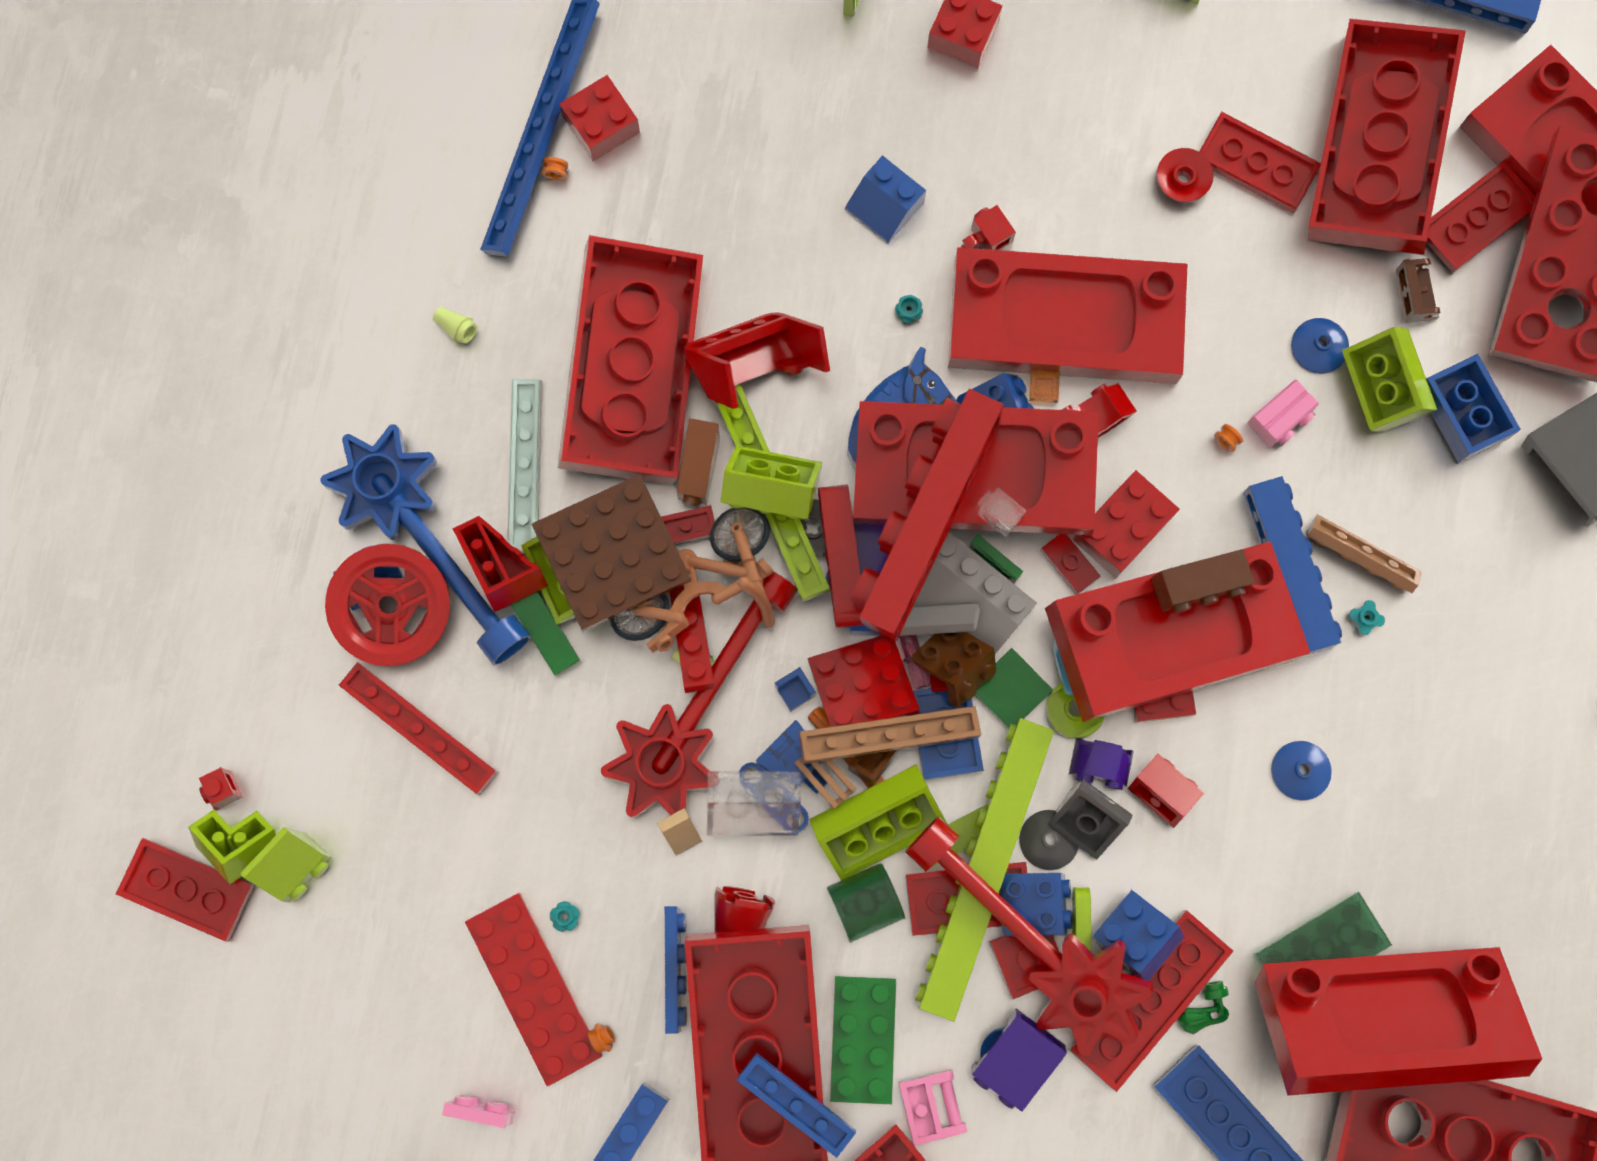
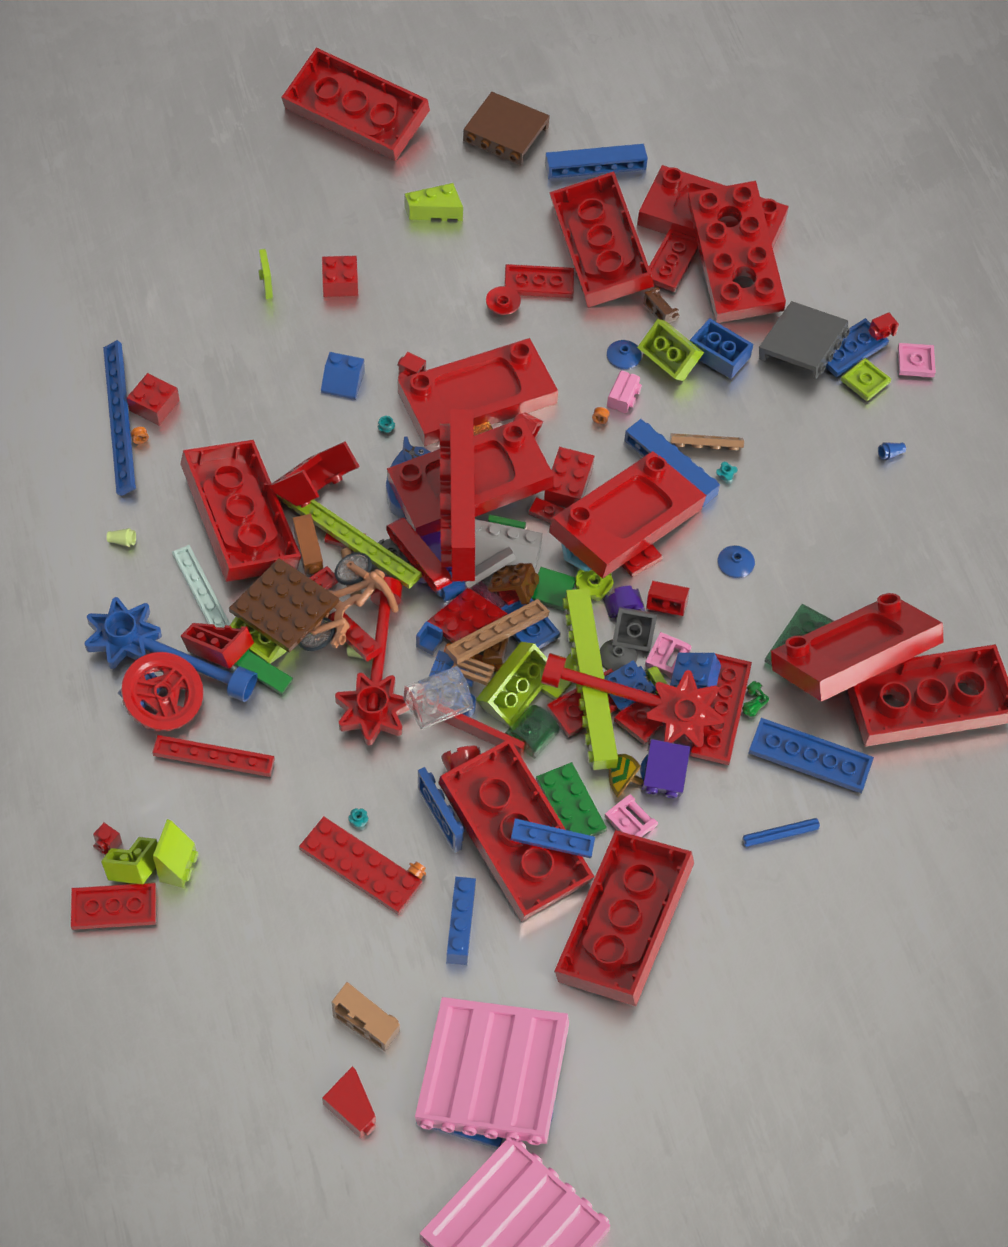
camera: 30 degrees left, 20 degrees down
bright pink plate [442,1094,515,1128] -> none
tan tile [657,809,702,855] -> none
lime slope [720,446,822,520] -> none
clear brick [978,487,1026,538] -> none
reddish brown brick [1151,549,1255,614] -> none
none -> red tile [416,695,525,756]
none -> shield [609,754,643,798]
none -> bright pink plate [645,632,692,679]

